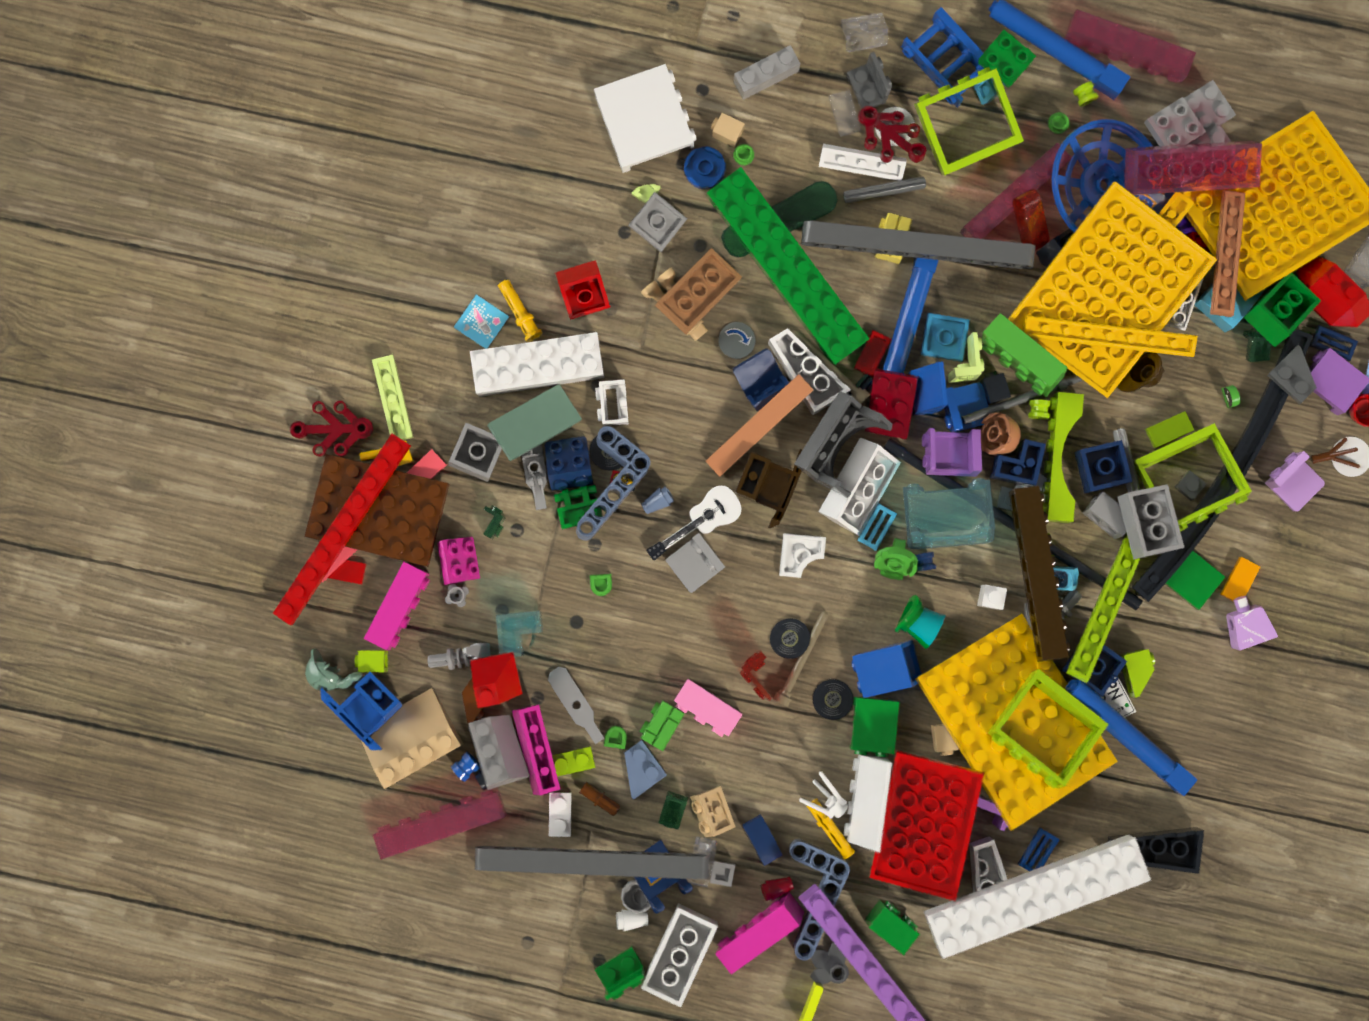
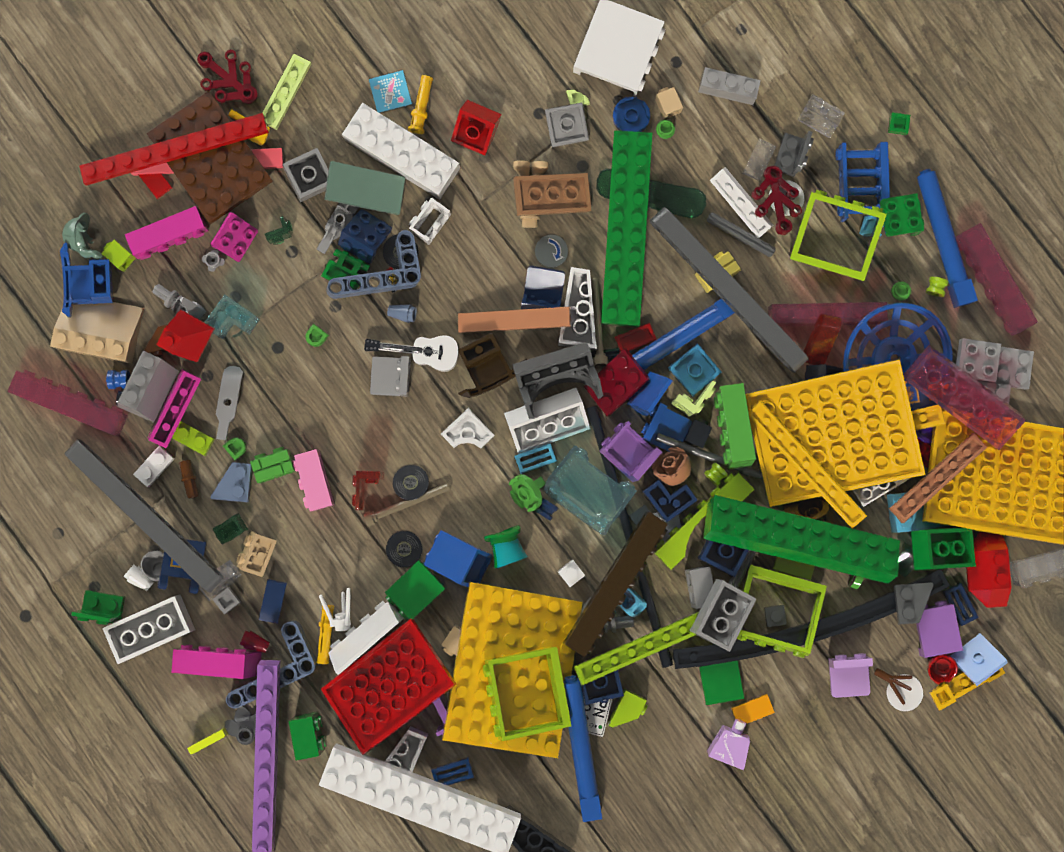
camera: 40 degrees right, 0 degrees up
none -> green brick [703,495,900,584]

